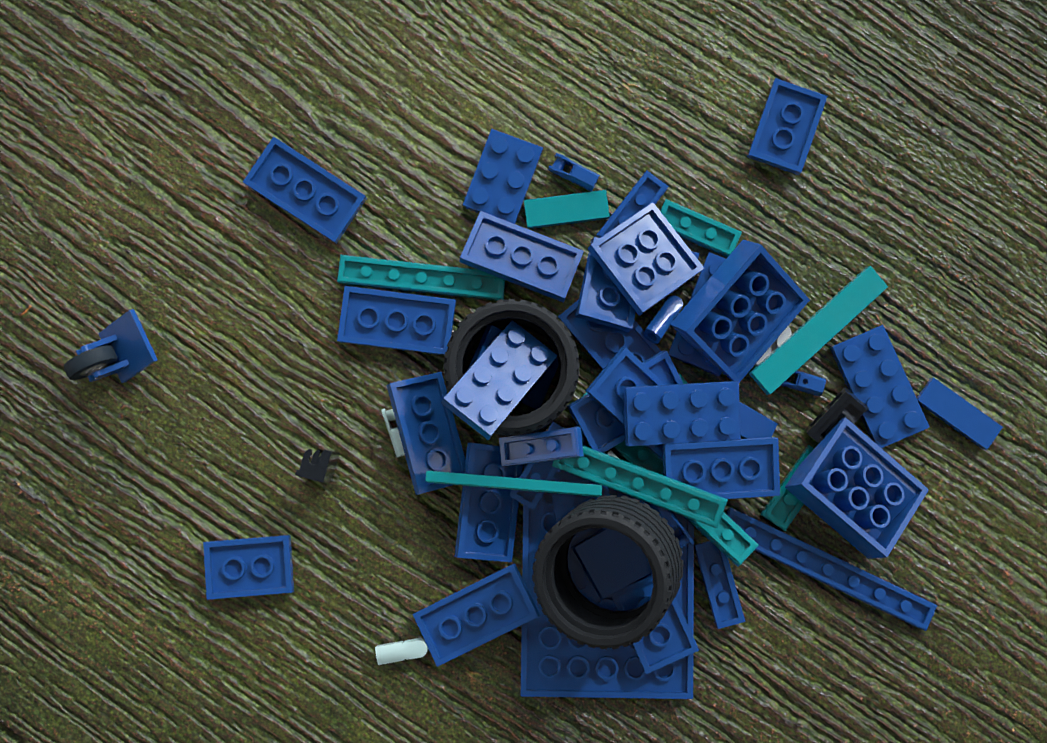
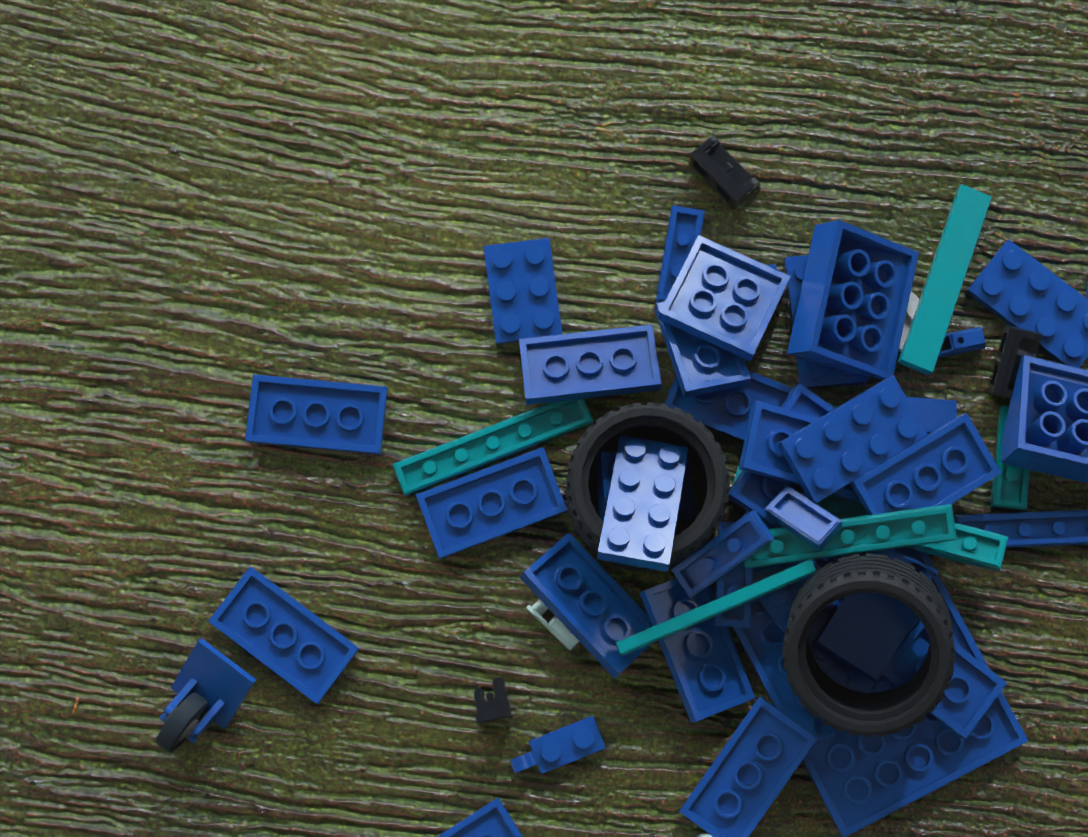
camera: 25 degrees left, 5 degrees down
teal tile [524,190,610,229] -> none
blue bar [548,153,600,192] -> none
blue bar [643,296,683,344] -> none
teal tile [660,199,742,257] -> none
blue plate [694,541,746,629] -> none
blue plate [747,78,828,175] -> none
none -> blue plate [208,566,360,705]
none -> blue plate [510,716,606,774]
none -> black hinge [688,134,760,210]
none -> tile [765,485,843,551]

